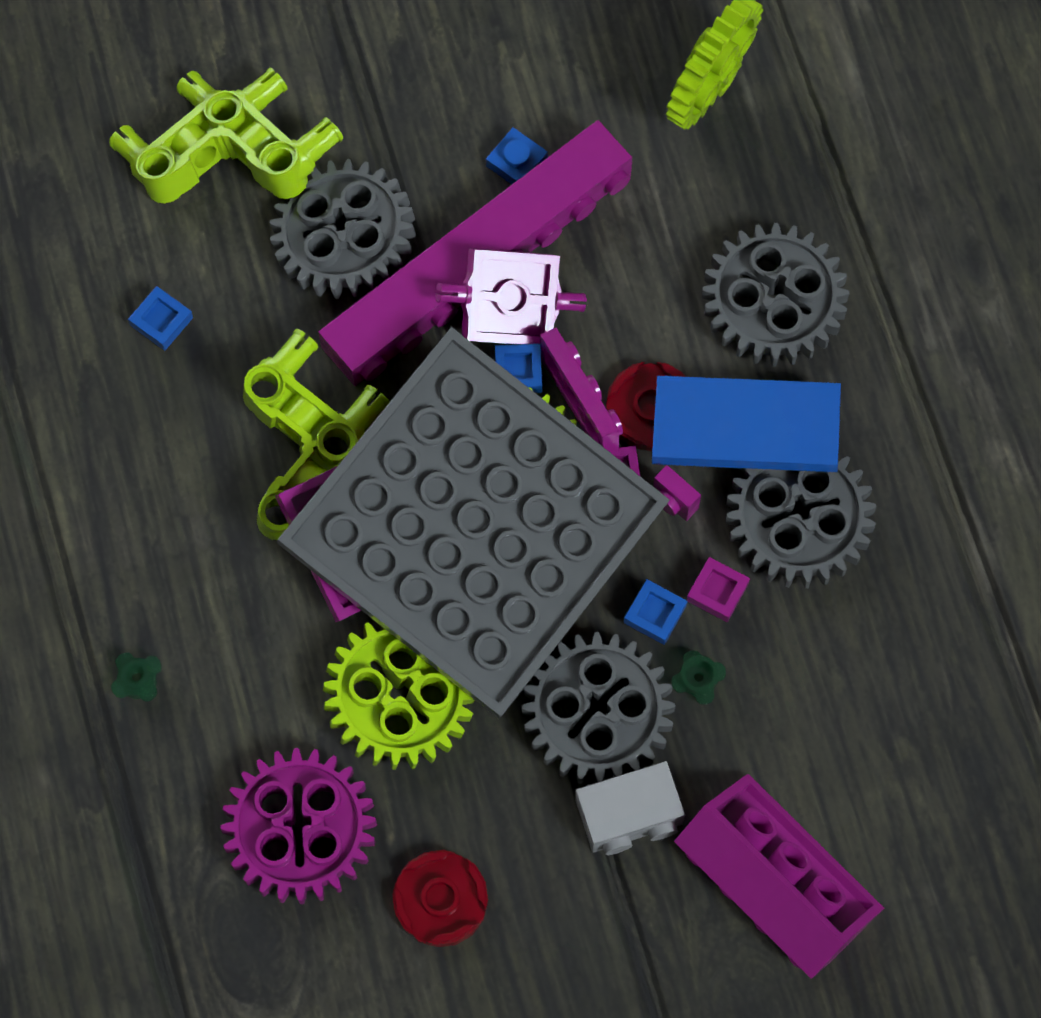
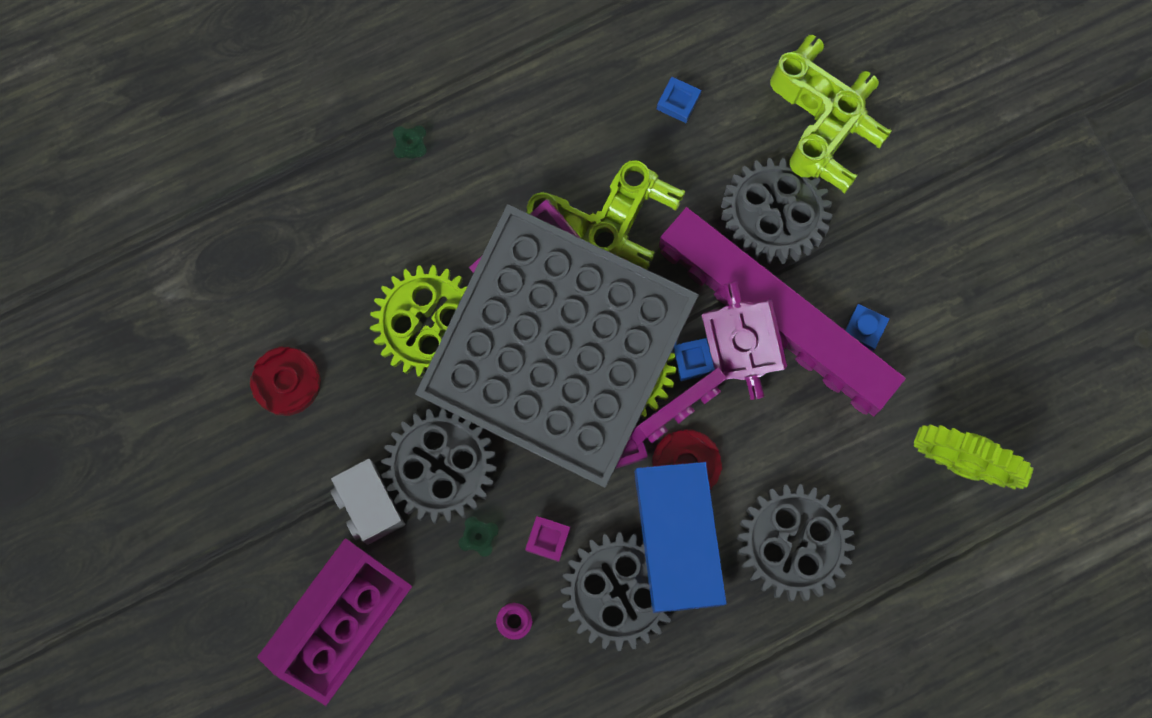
camera: 80 degrees right, 5 degrees up
magenta gear [221,748,377,904] -> none
blue plate [624,579,688,645] -> none
magenta plate [653,465,701,522] -> none
none -> magenta plate [496,603,532,640]

